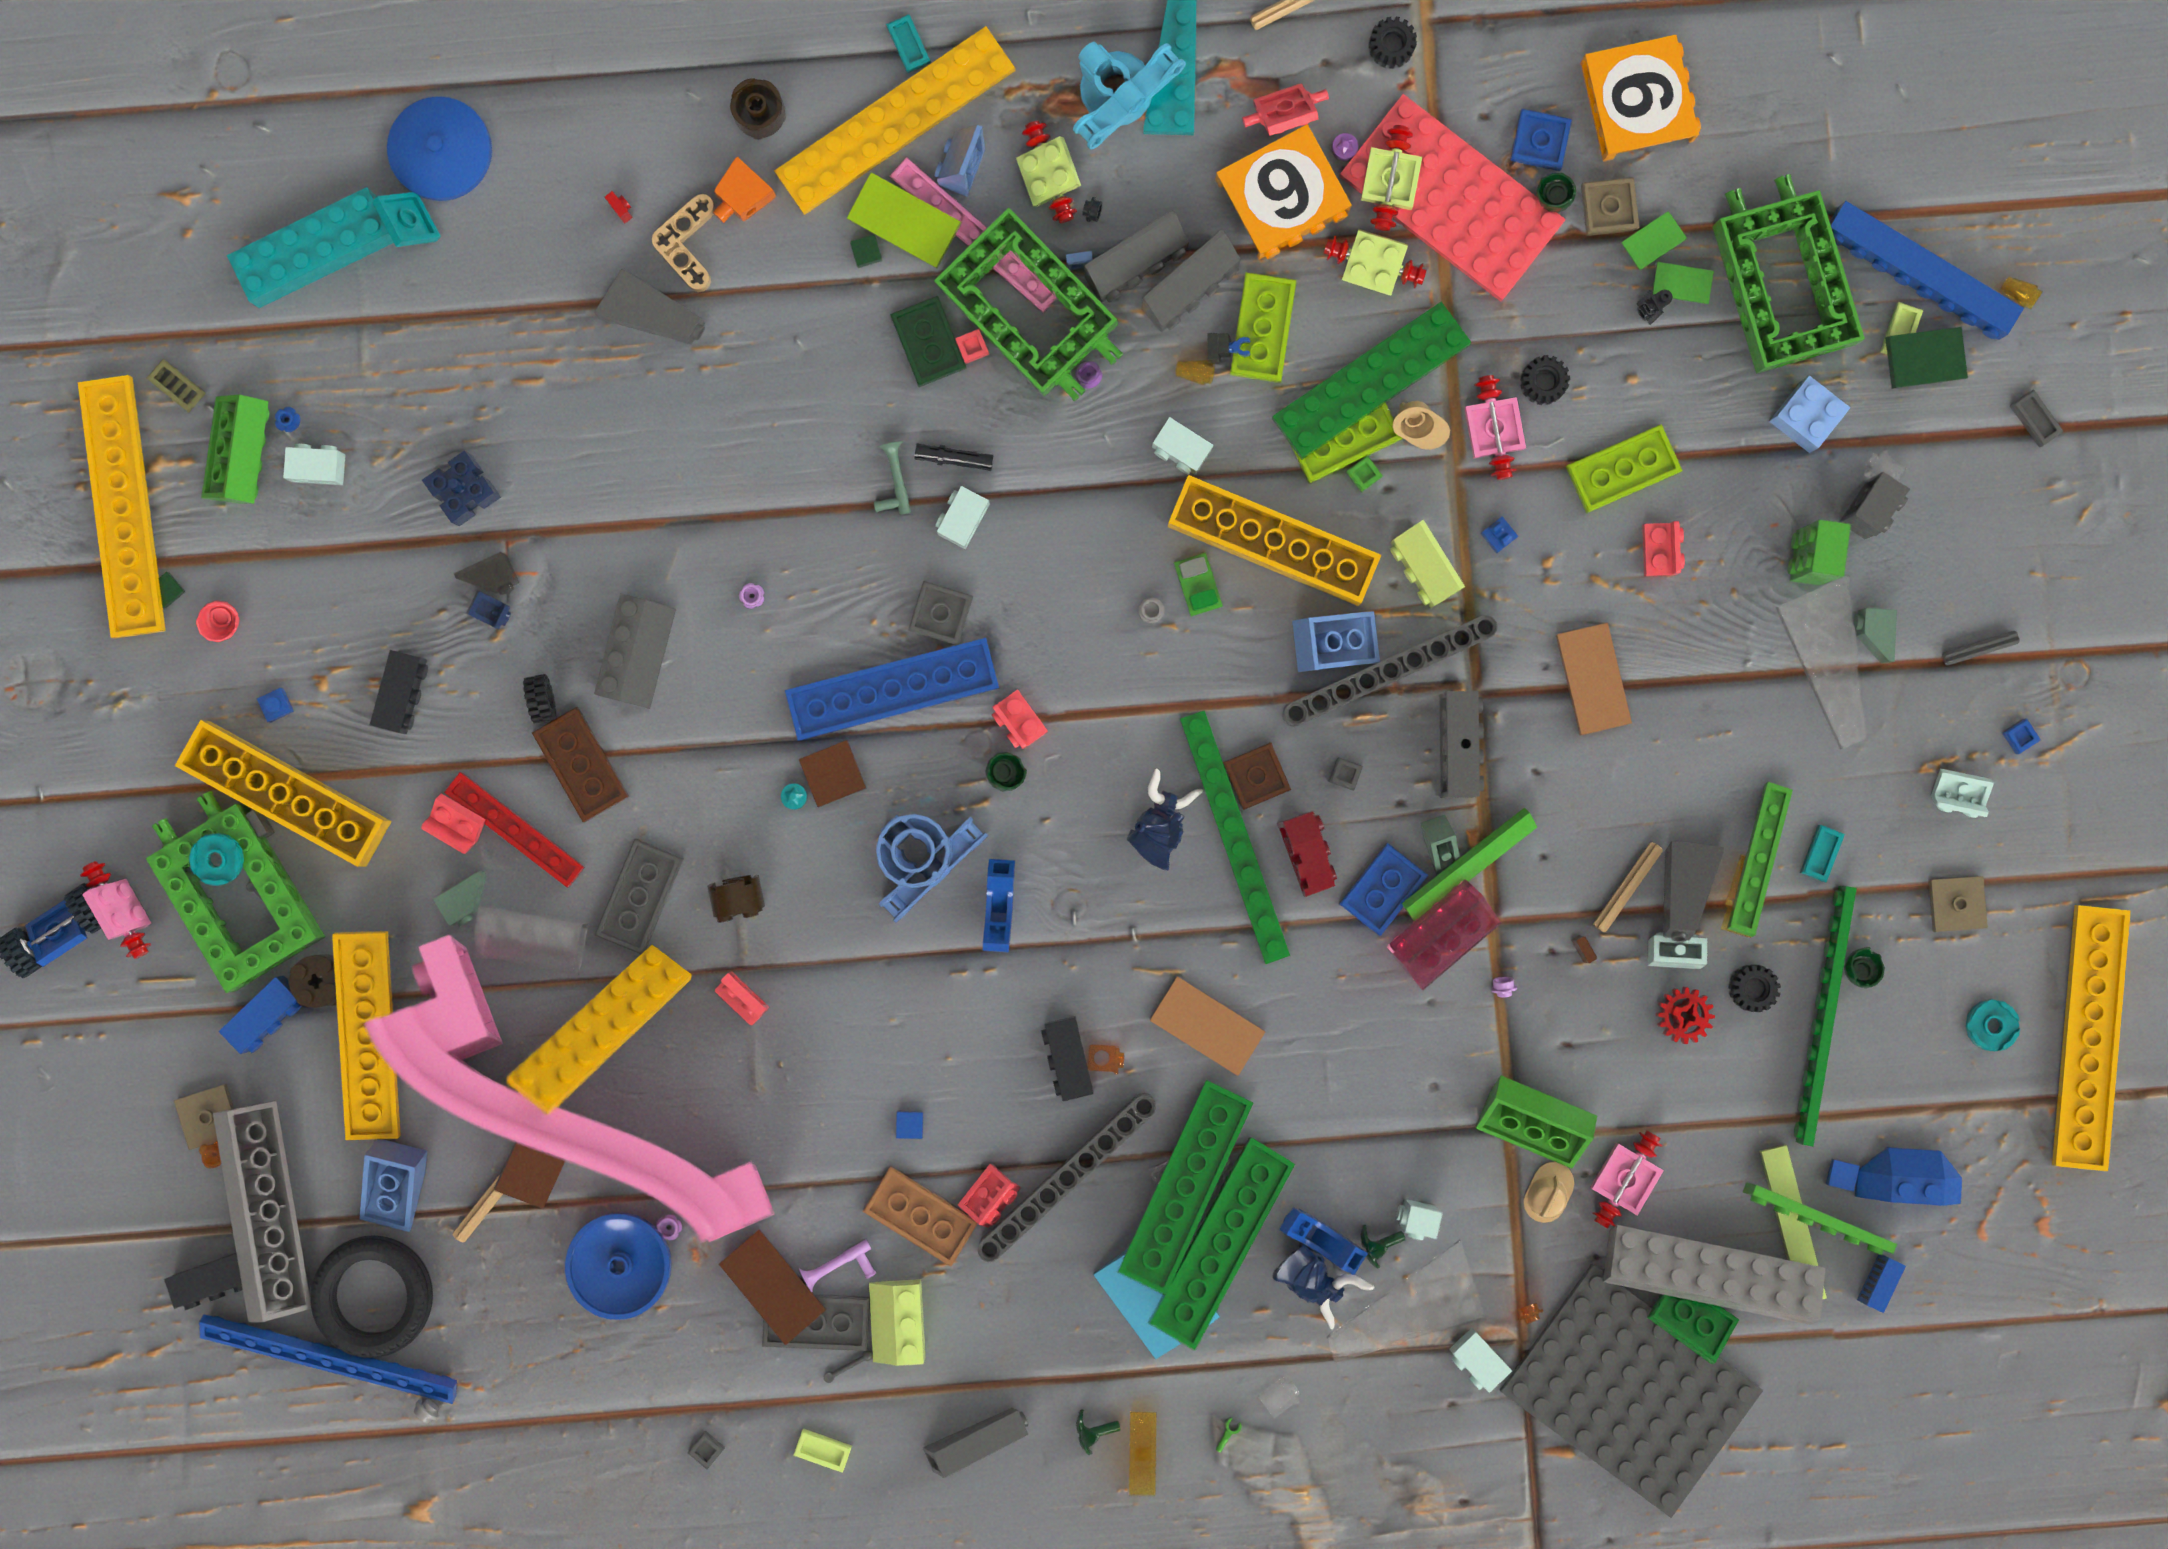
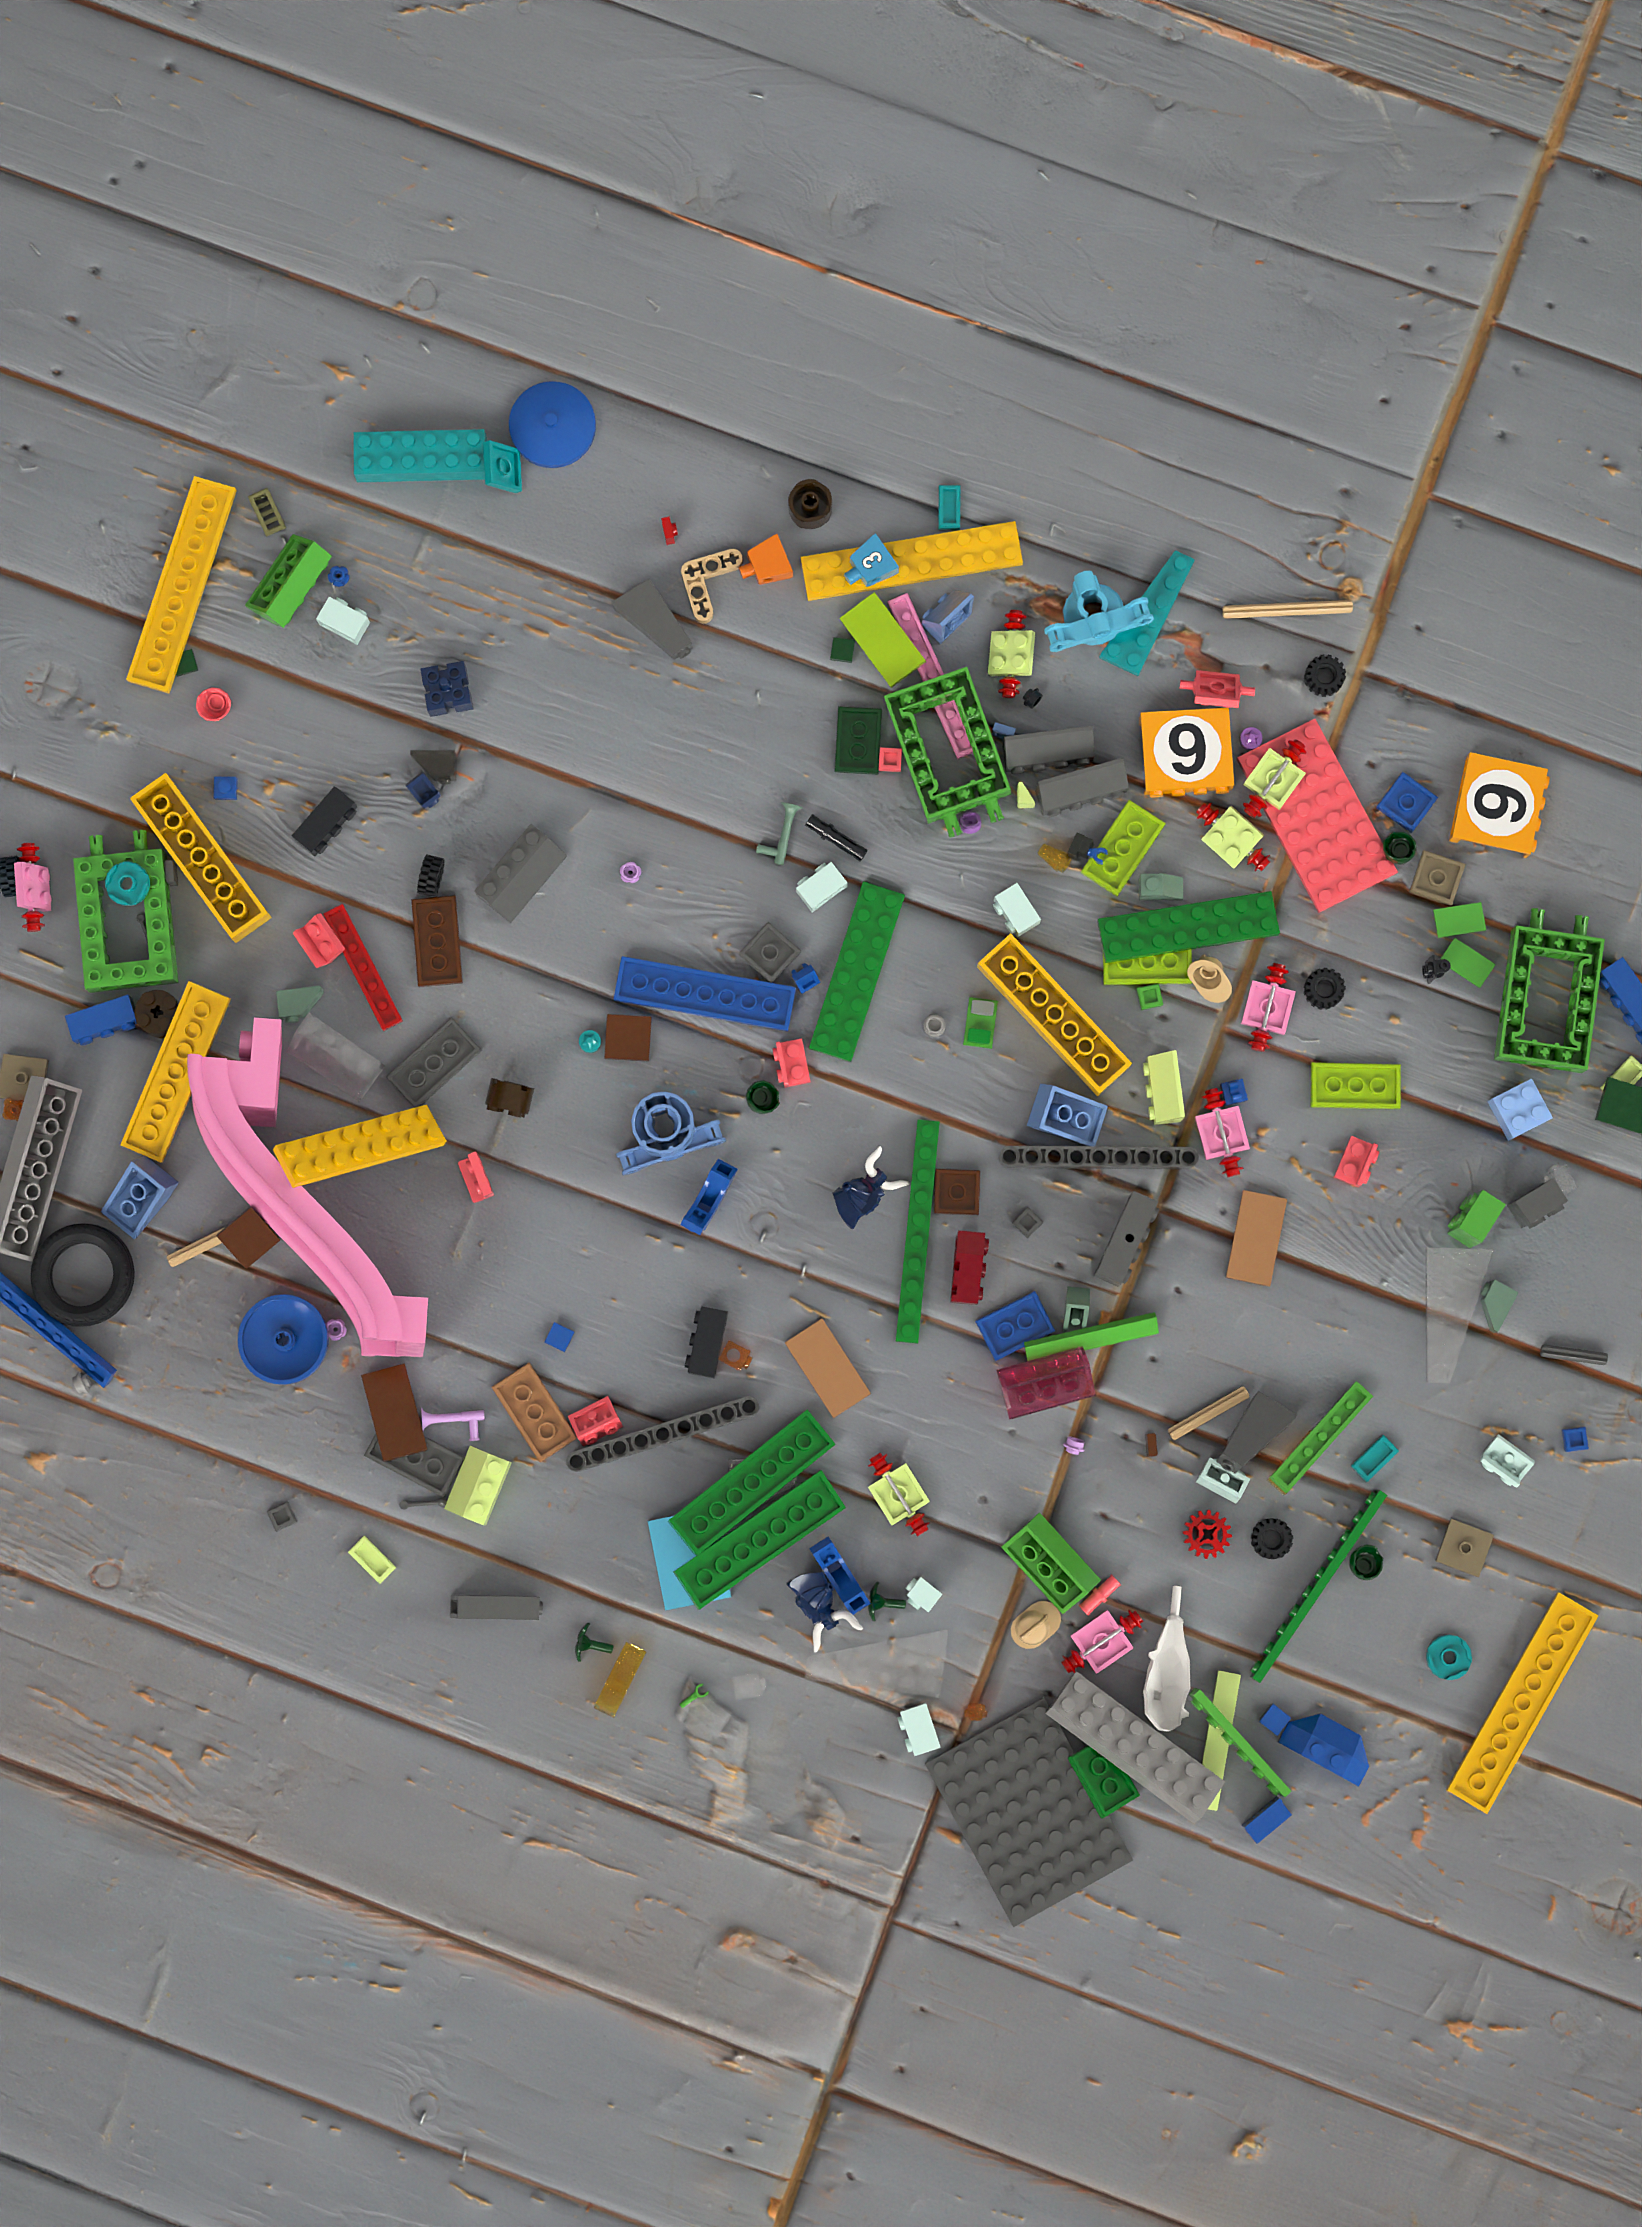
camera: 25 degrees right, 5 degrees down
none -> blue tile [791,963,820,994]
none -> green plate [809,881,905,1062]
none -> dark azure torso [844,533,899,587]
none -> yellowish green plate [868,1452,930,1536]
none -> yellowish green slope [1017,782,1035,808]
none -> coral pin [1079,1574,1121,1616]
none -> sand green slope [1138,873,1183,900]
none -> white piece [1143,1586,1190,1731]
none -> bright pink plate [1194,1088,1250,1178]

